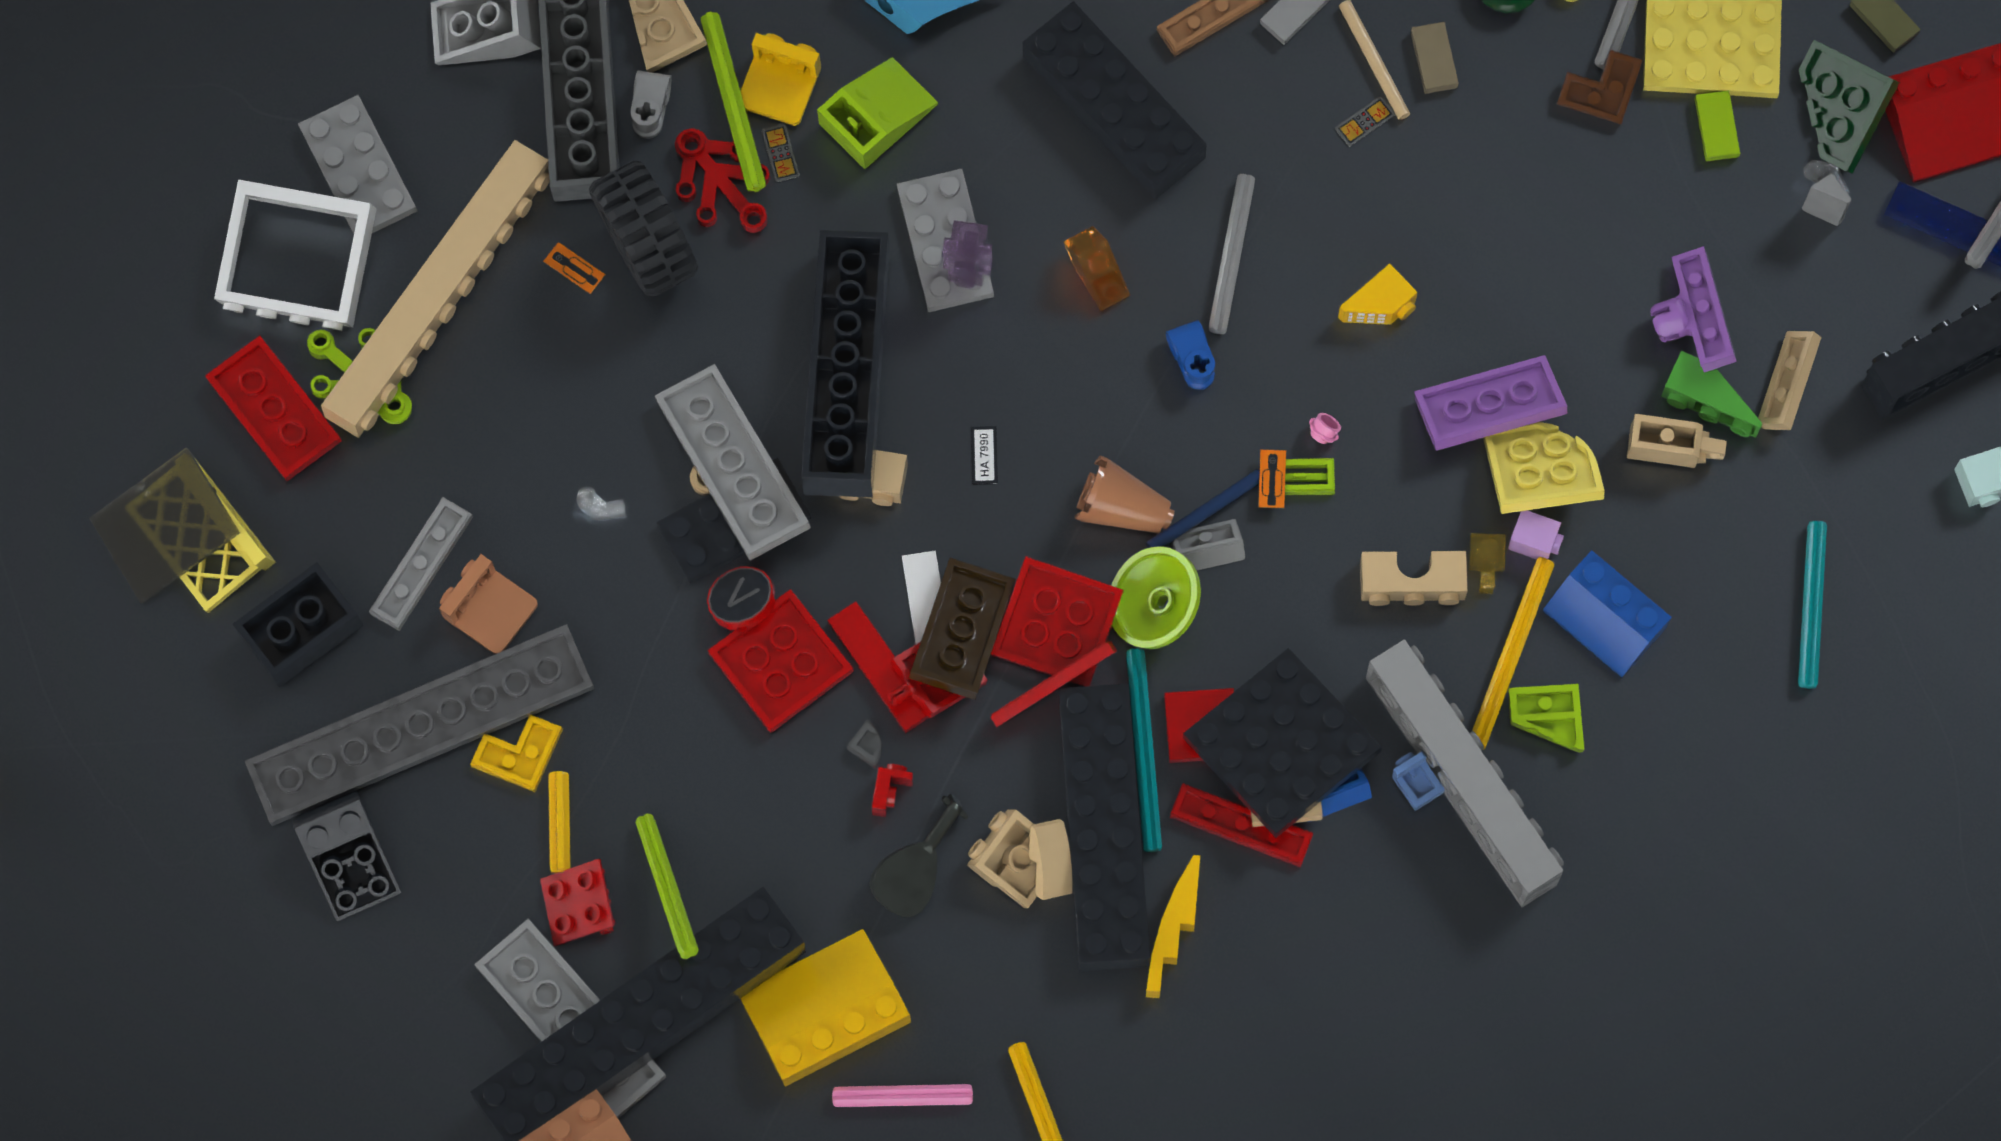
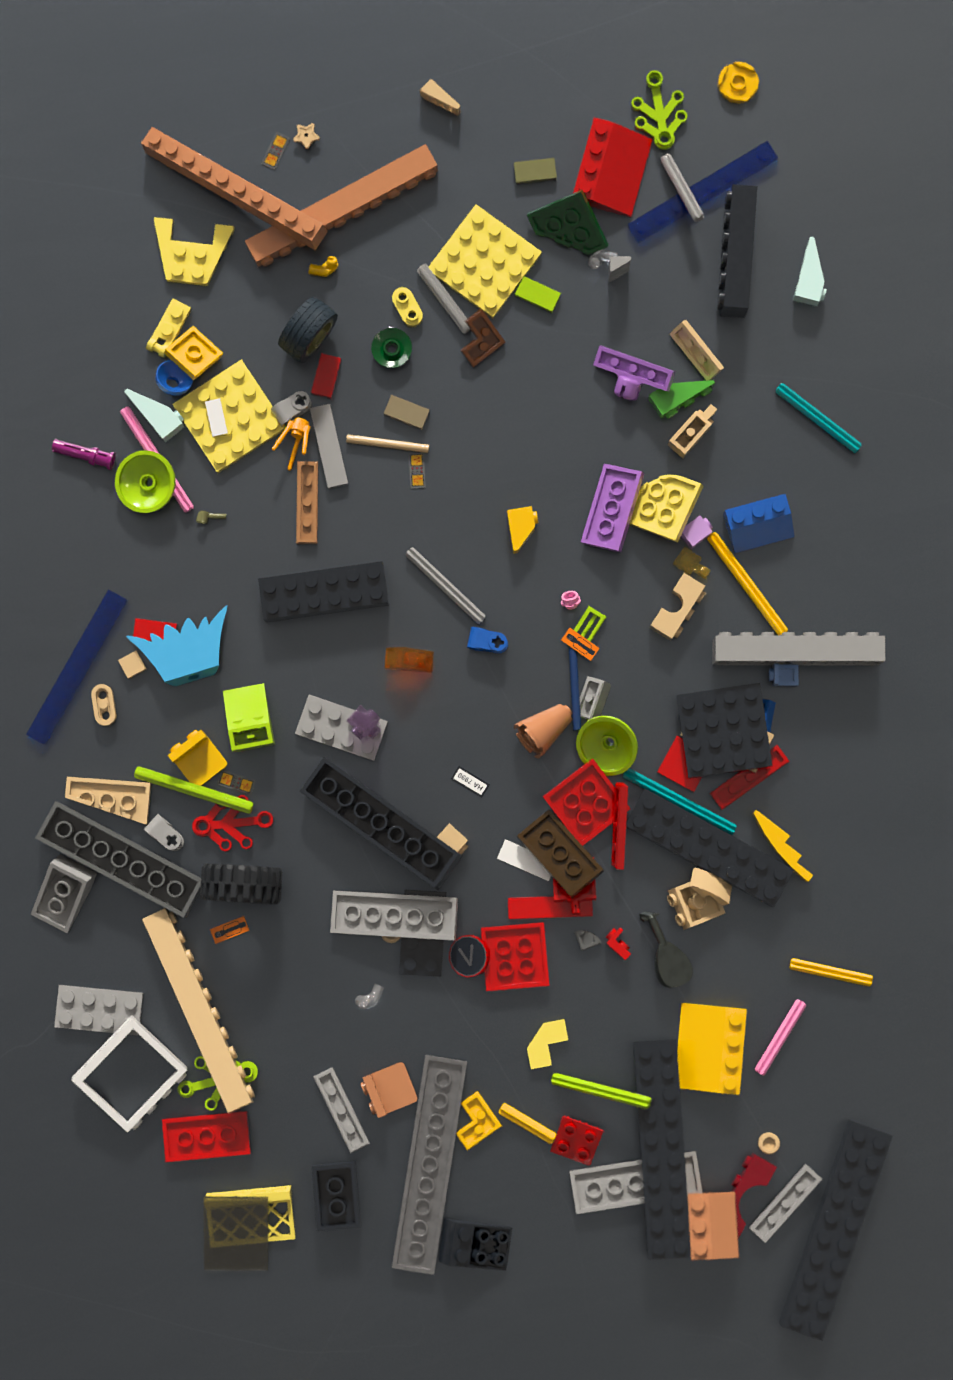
camera: 55 degrees left, 10 degrees up
lime wing [1508,684,1584,753] -> none
none -> light yellow tile [527,1019,568,1069]

